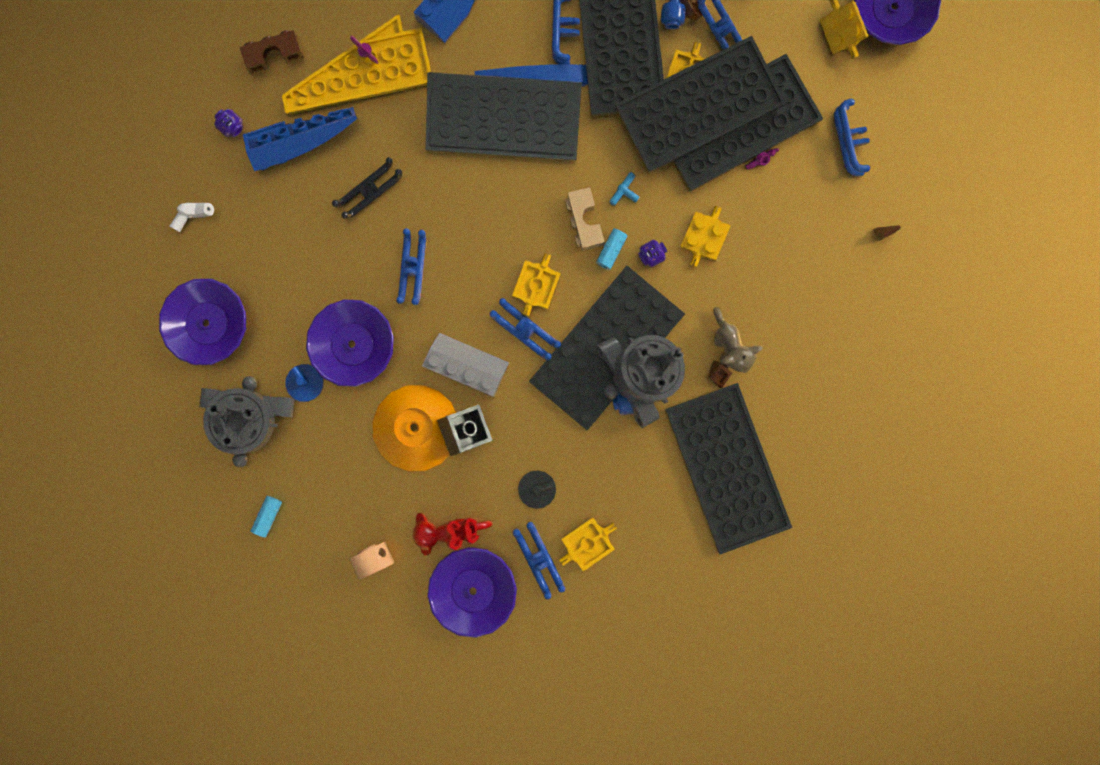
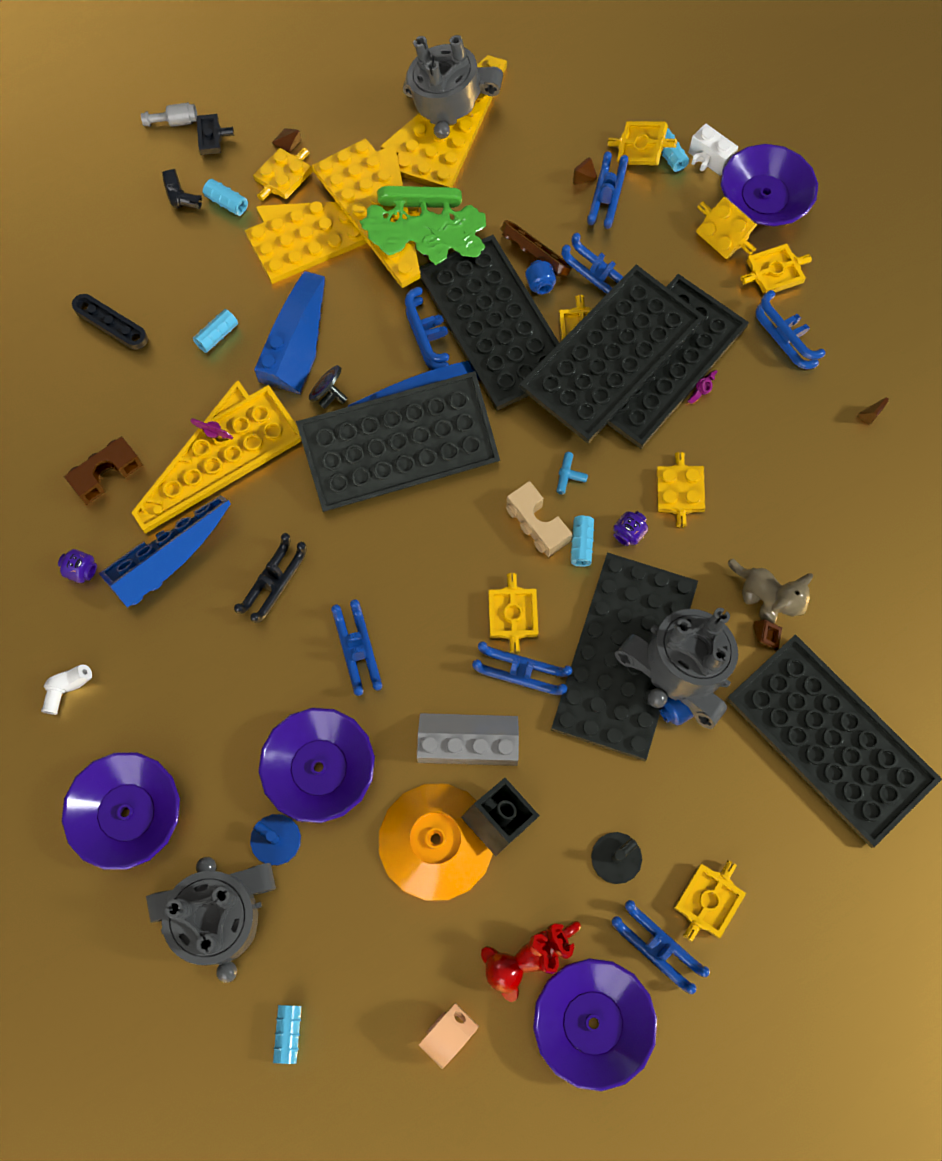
camera: 25 degrees left, 15 degrees down
none -> shield [309,365,348,409]
none -> yellow plate [741,244,812,294]

